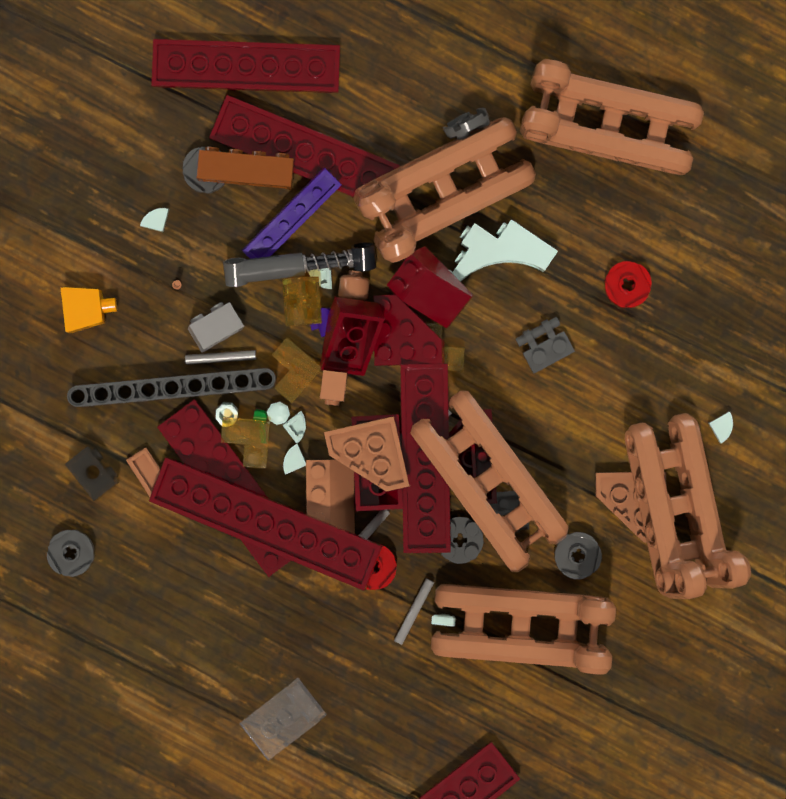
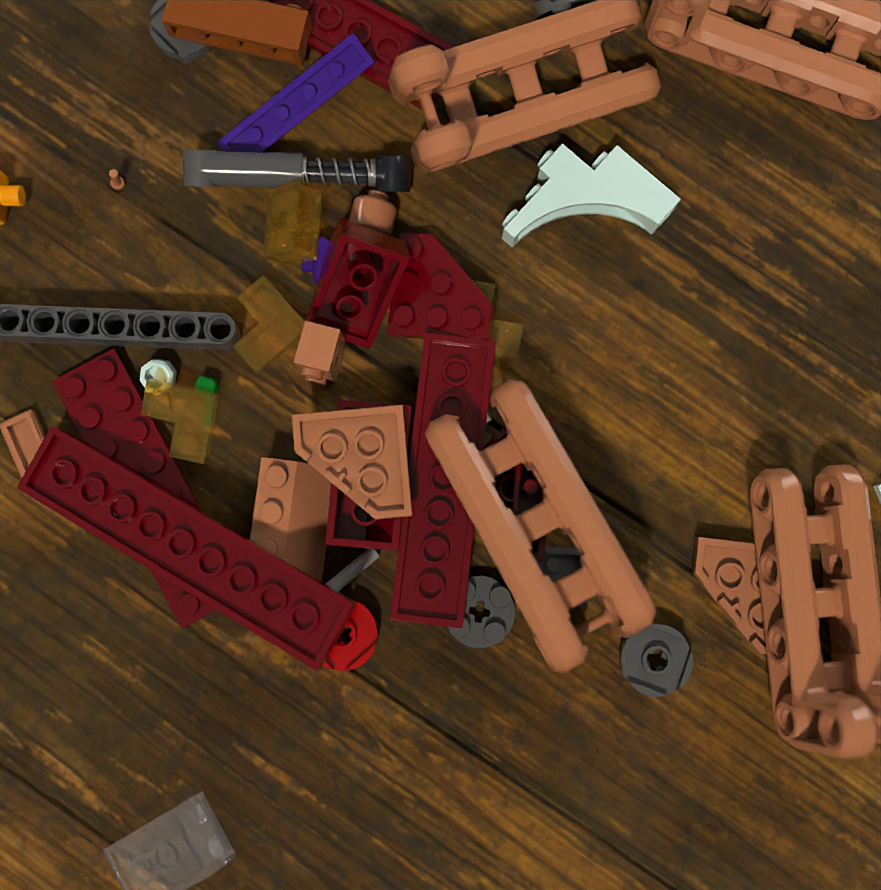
camera: 10 degrees right, 5 degrees down
light aqua tile [140,208,169,232] -> none
light grey bar [185,350,256,364] -> none
light grey brick [188,302,244,353] -> none
light aqua tile [267,402,290,425] -> none
light aqua tile [283,411,306,443] -> none
light aqua tile [283,444,306,475] -> none
light aqua tile [309,268,332,289] -> none
dark red slope [387,246,474,328] -> none
light grey bar [394,578,434,645] -> none
nougat beam [431,584,616,674] -> none
light aqua tile [432,614,456,626] -> none
dark grey plate [515,317,575,374] -> none
red plate [604,261,652,308] -> none

